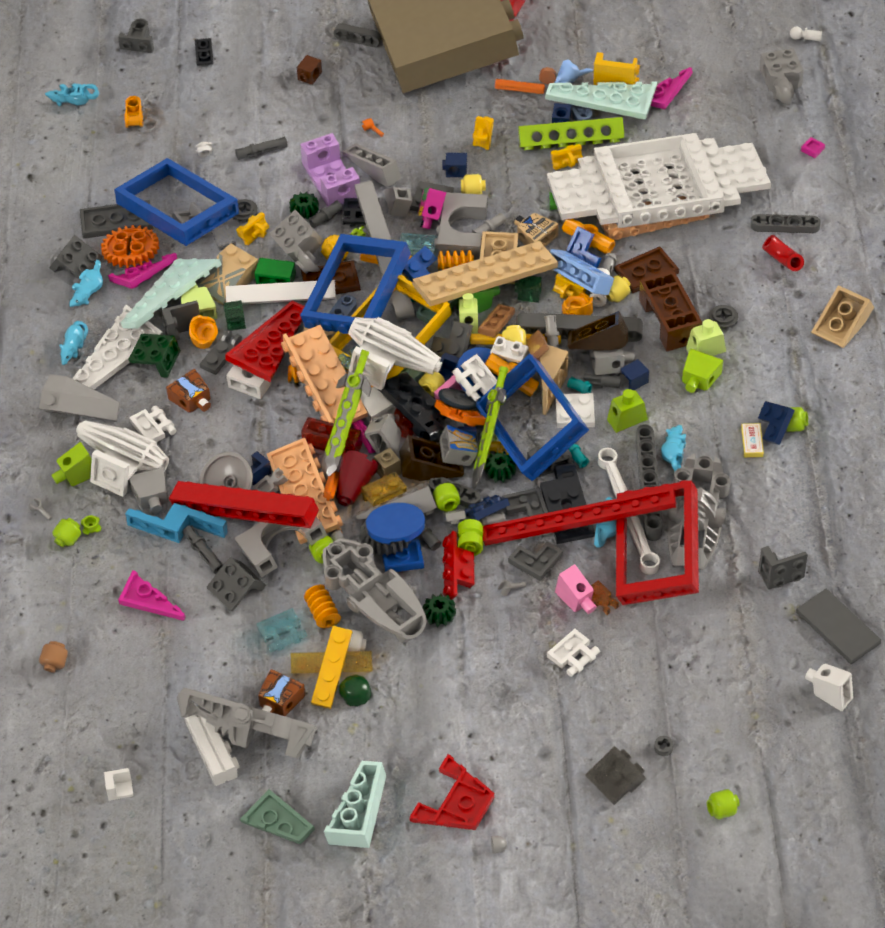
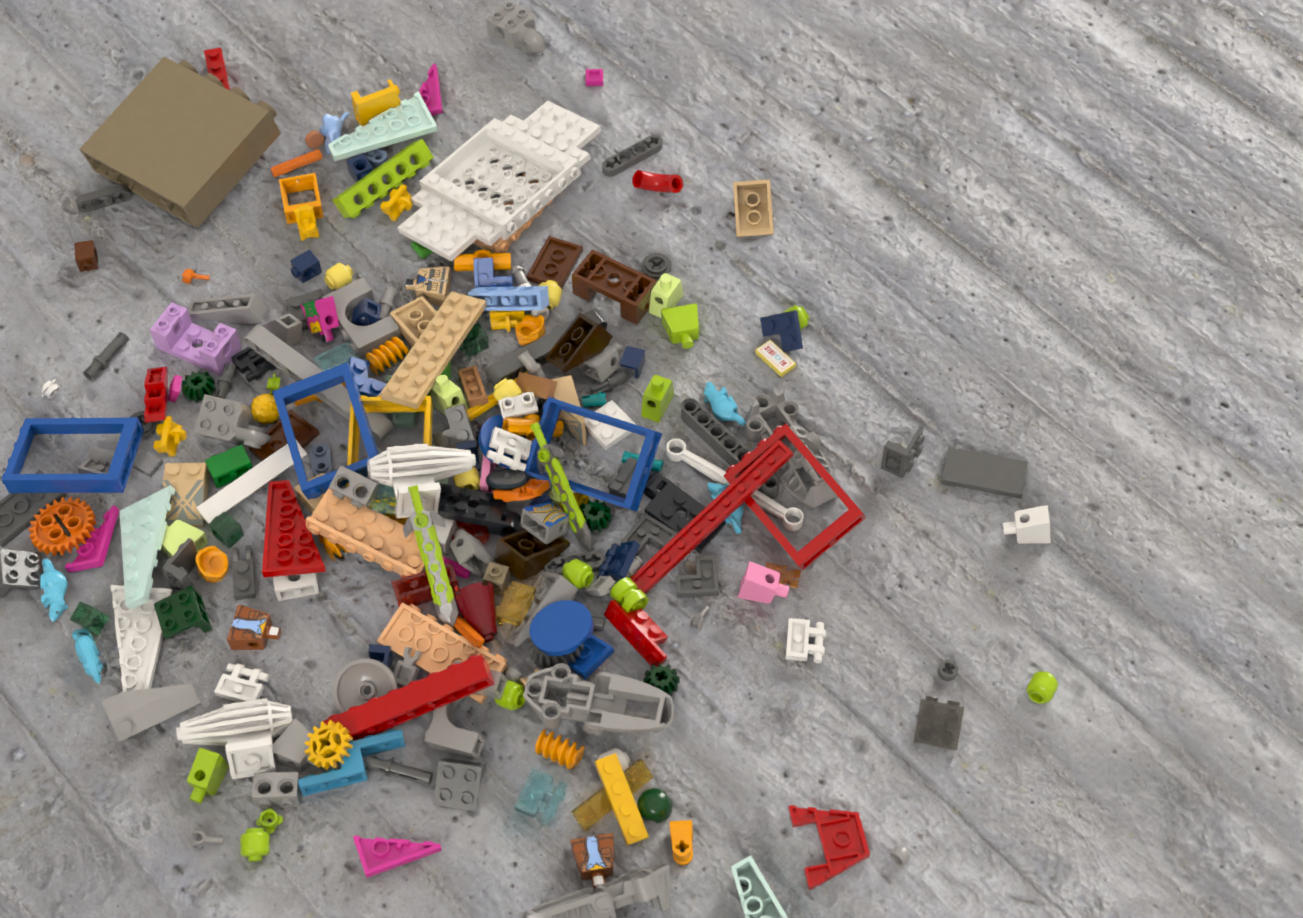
camera: 40 degrees left, 5 degrees up
none -> clear green brick [69,601,109,635]
none -> red slope [144,366,168,423]
none -> dark pink tile [168,375,182,403]
none -> light grey brick [252,772,301,809]
none -> light orange window [279,173,324,224]
none -> yellow gear [304,720,353,770]
none -> light grey brick [329,465,380,509]
none -> dark blue brick [351,297,382,326]
none -> light orange piece [669,820,693,865]

